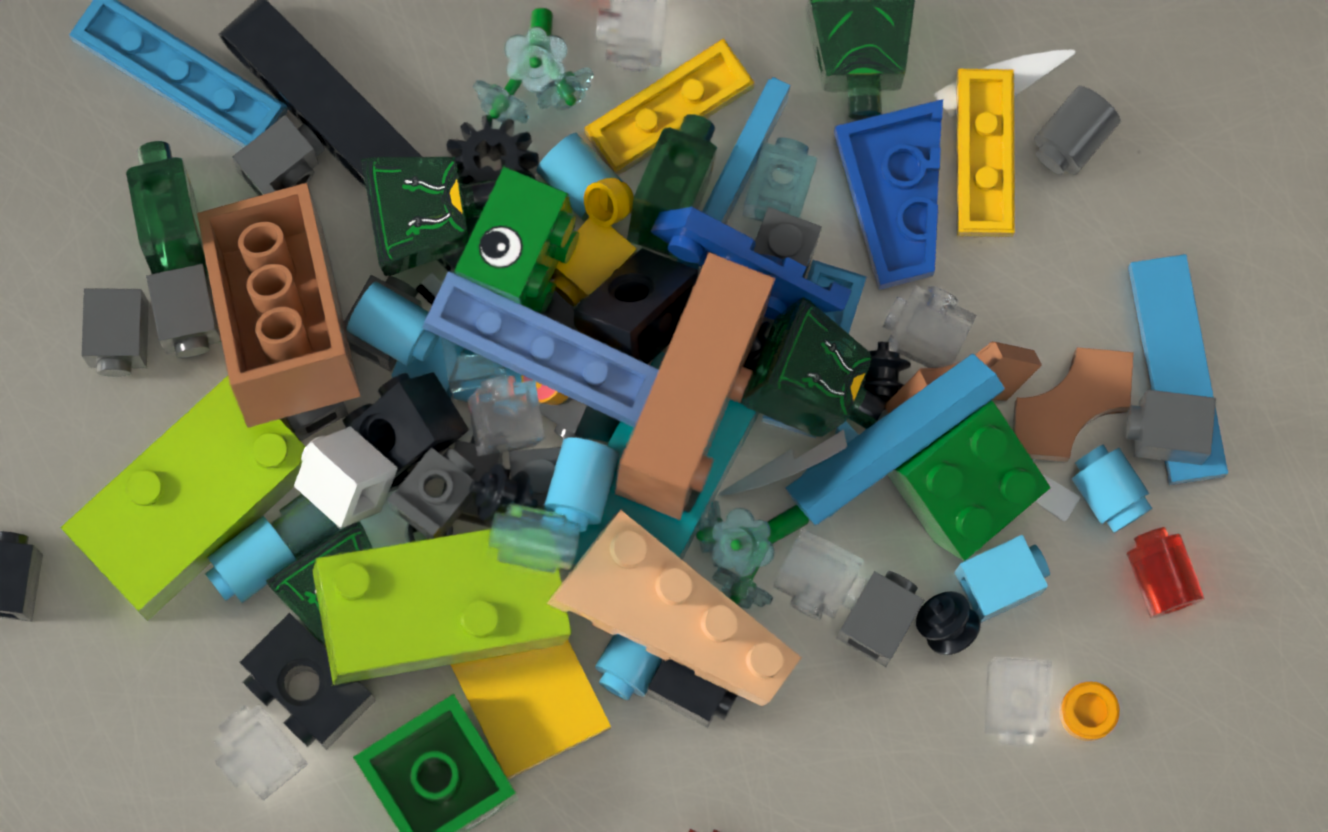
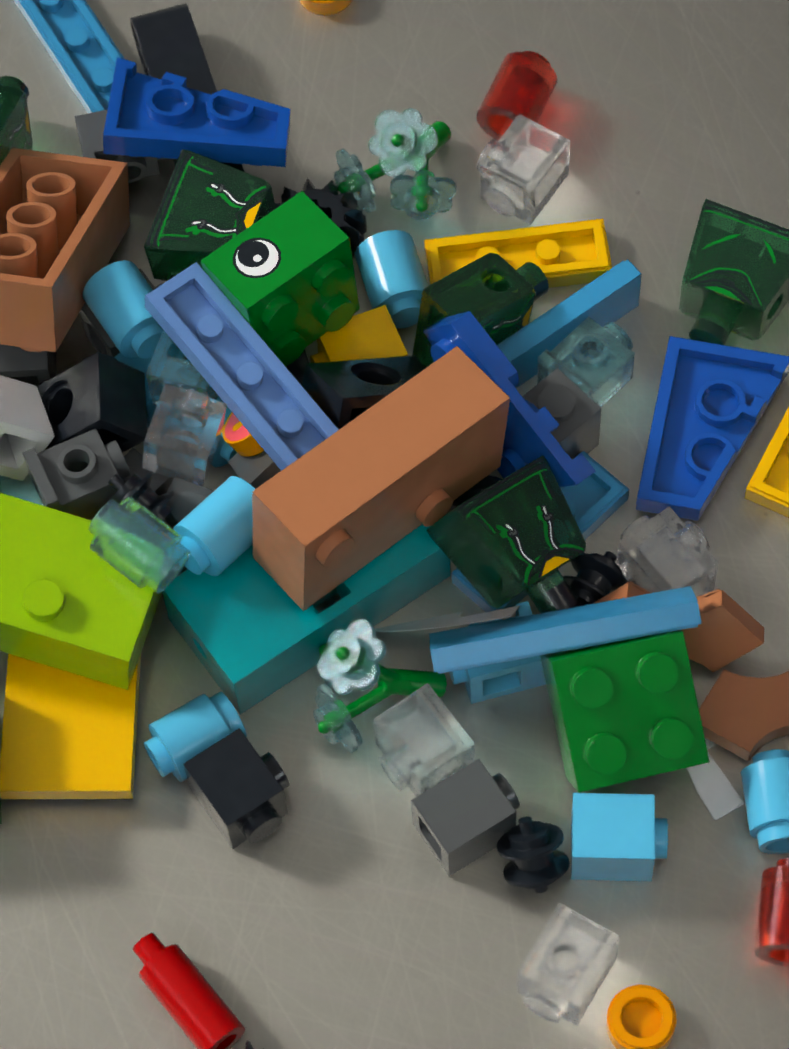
camera: 35 degrees right, 15 degrees down
light nougat wing [547,510,802,706] -> none
yellow hinge [584,178,635,227] -> none
none -> blue wing [103,57,291,167]

